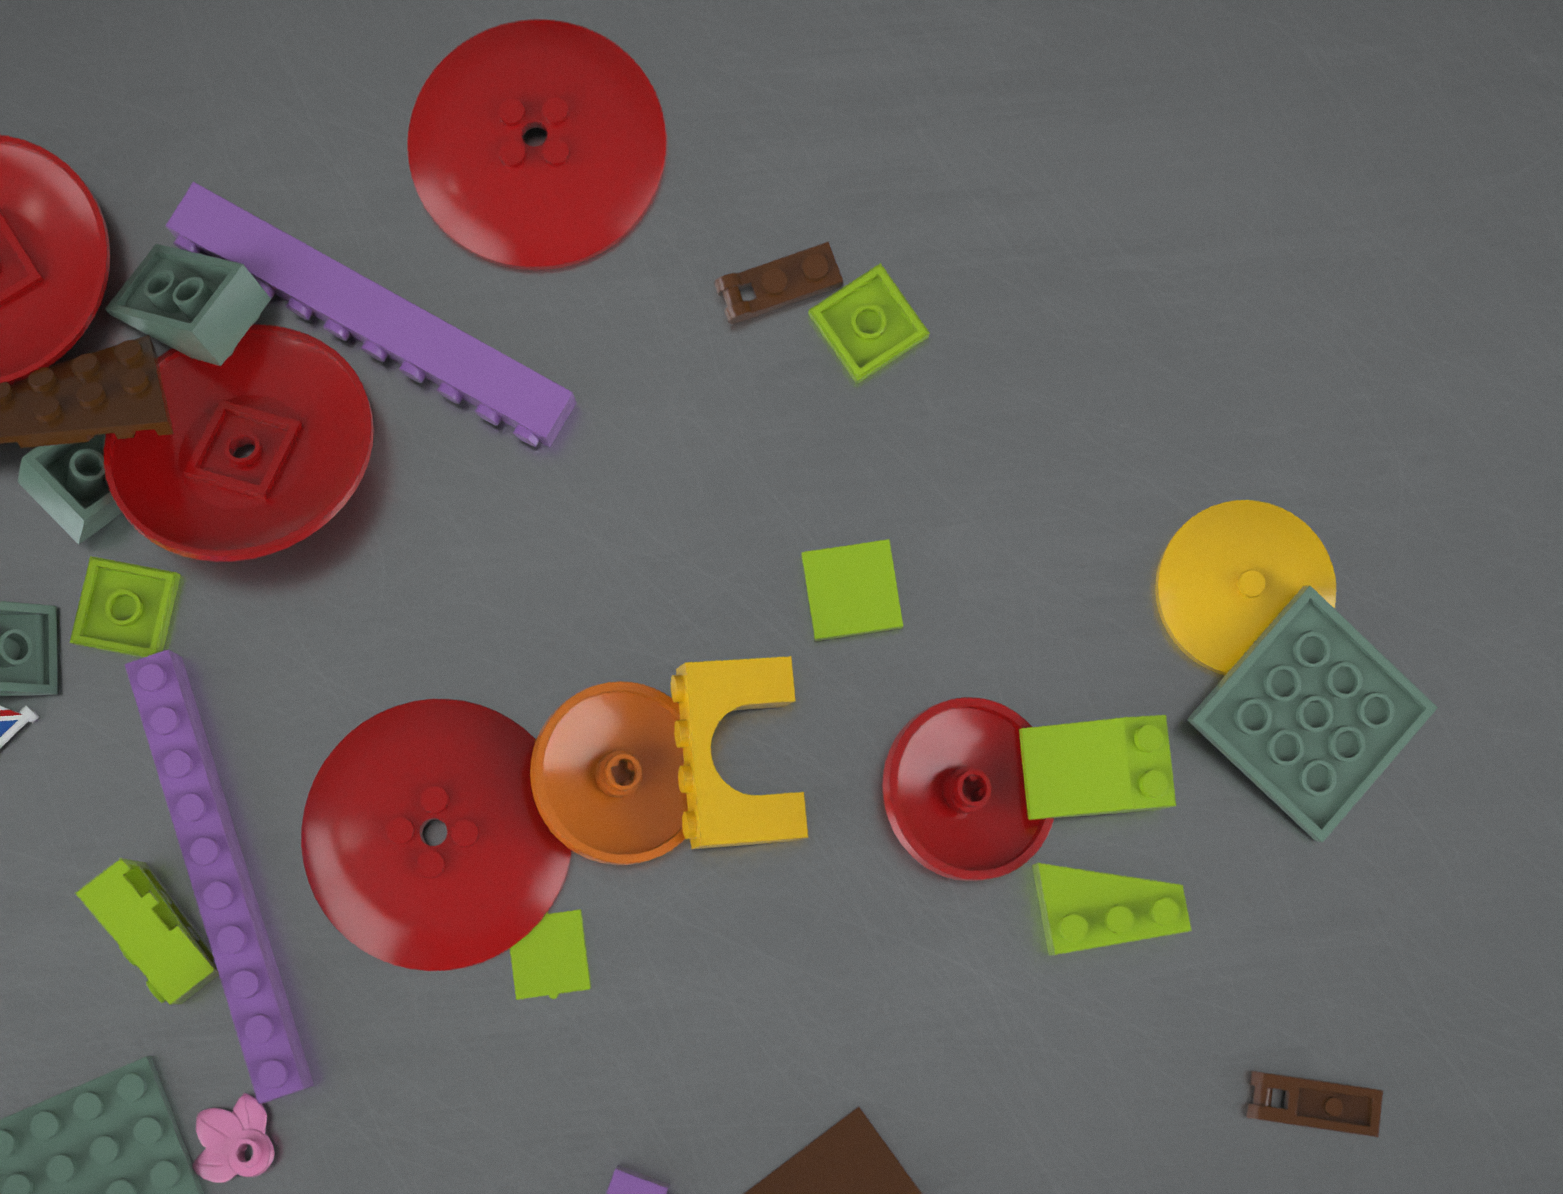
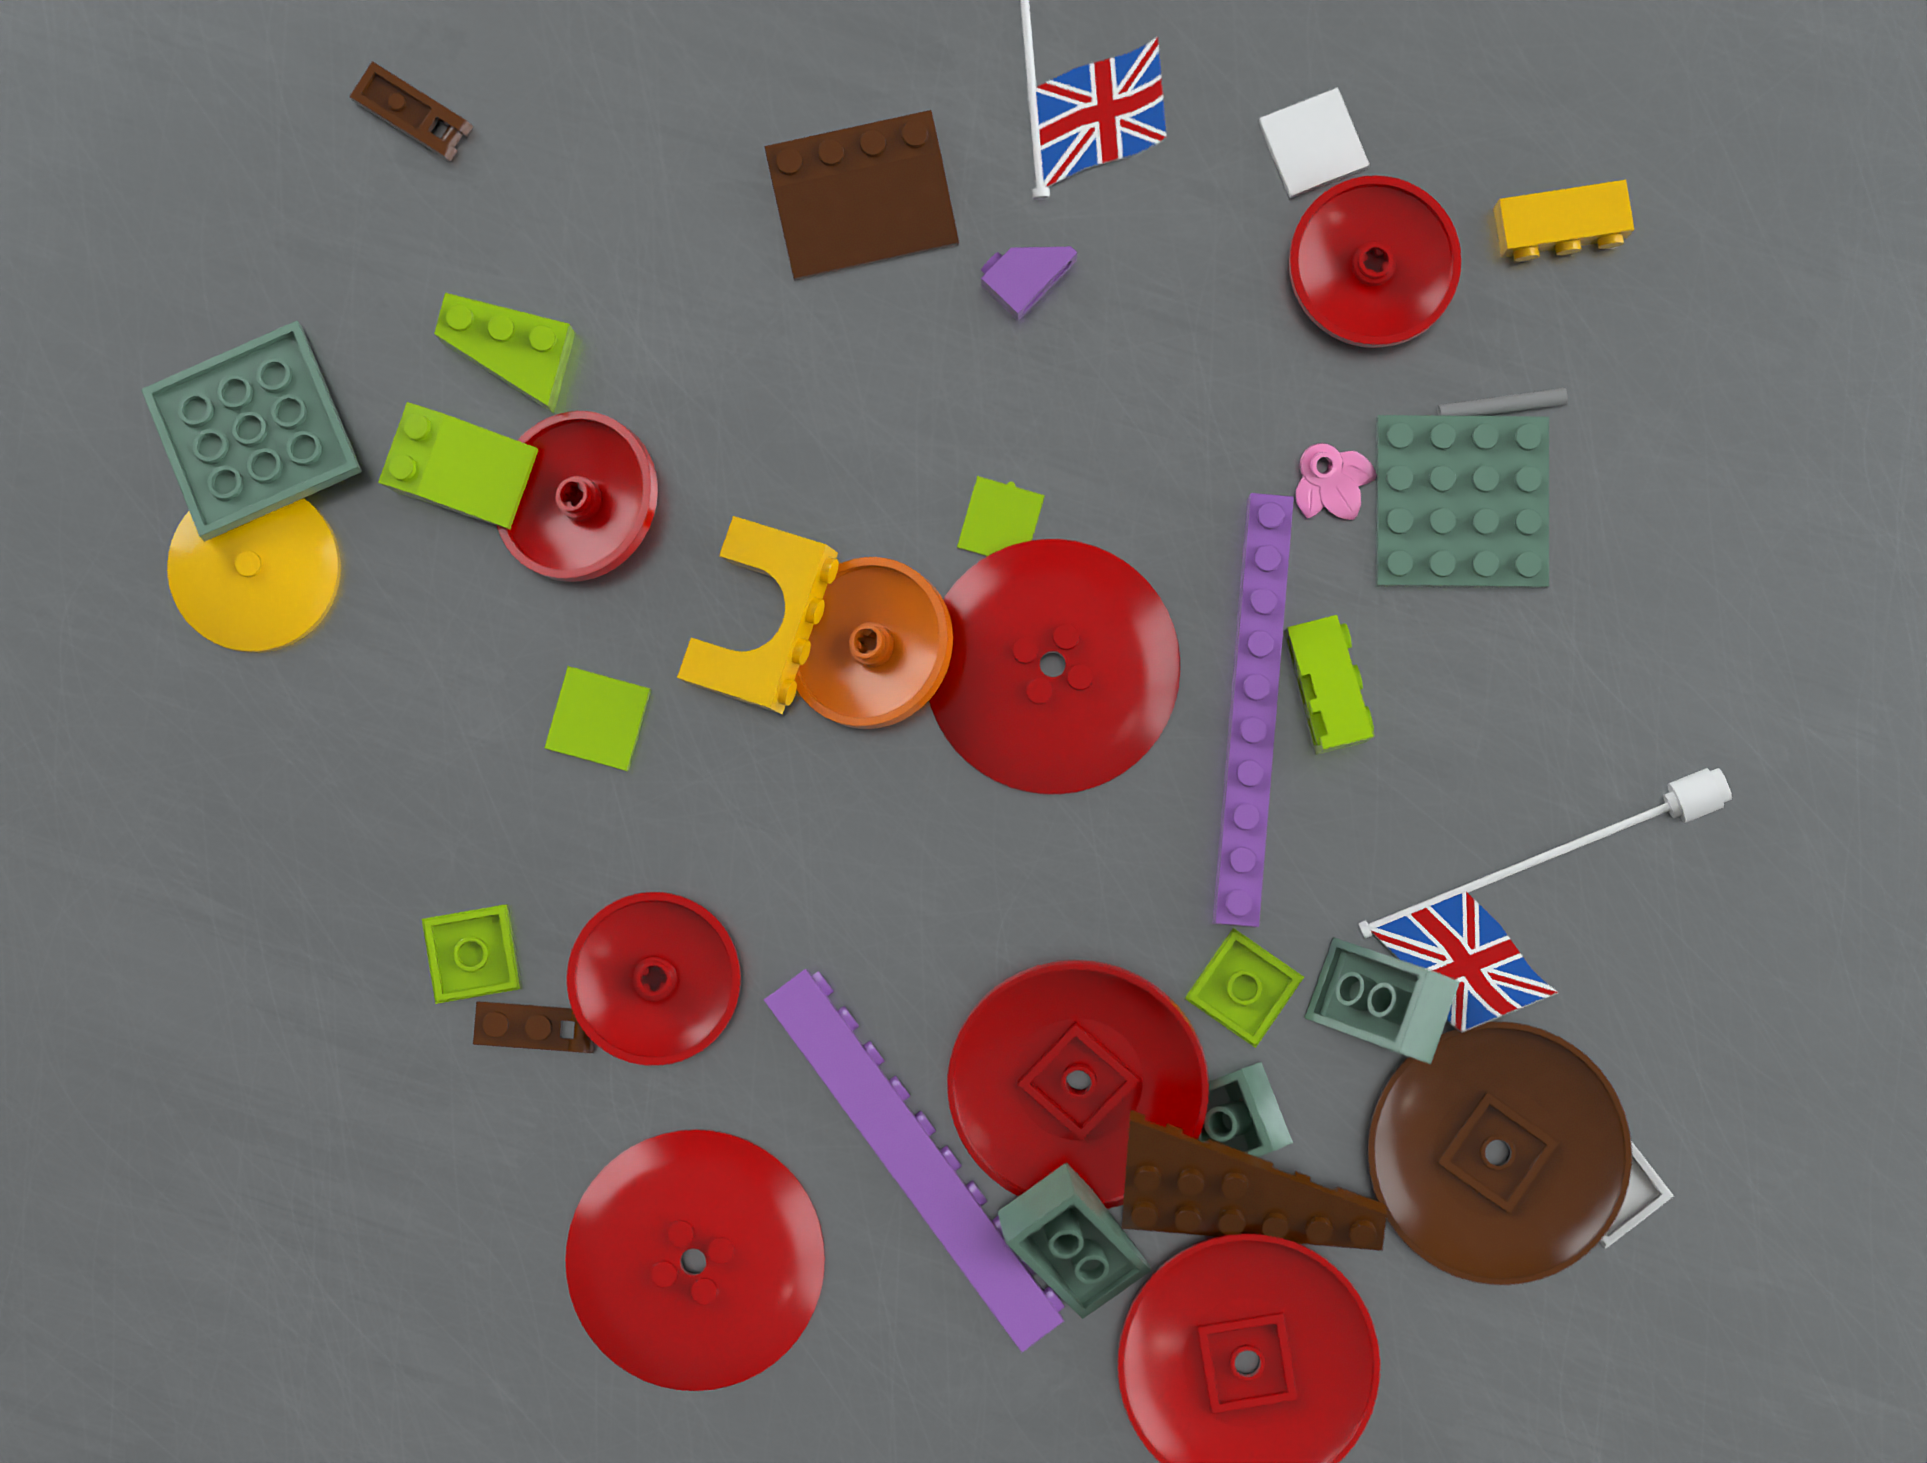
camera: 150 degrees left, 5 degrees up
none -> red dish [567,892,741,1066]

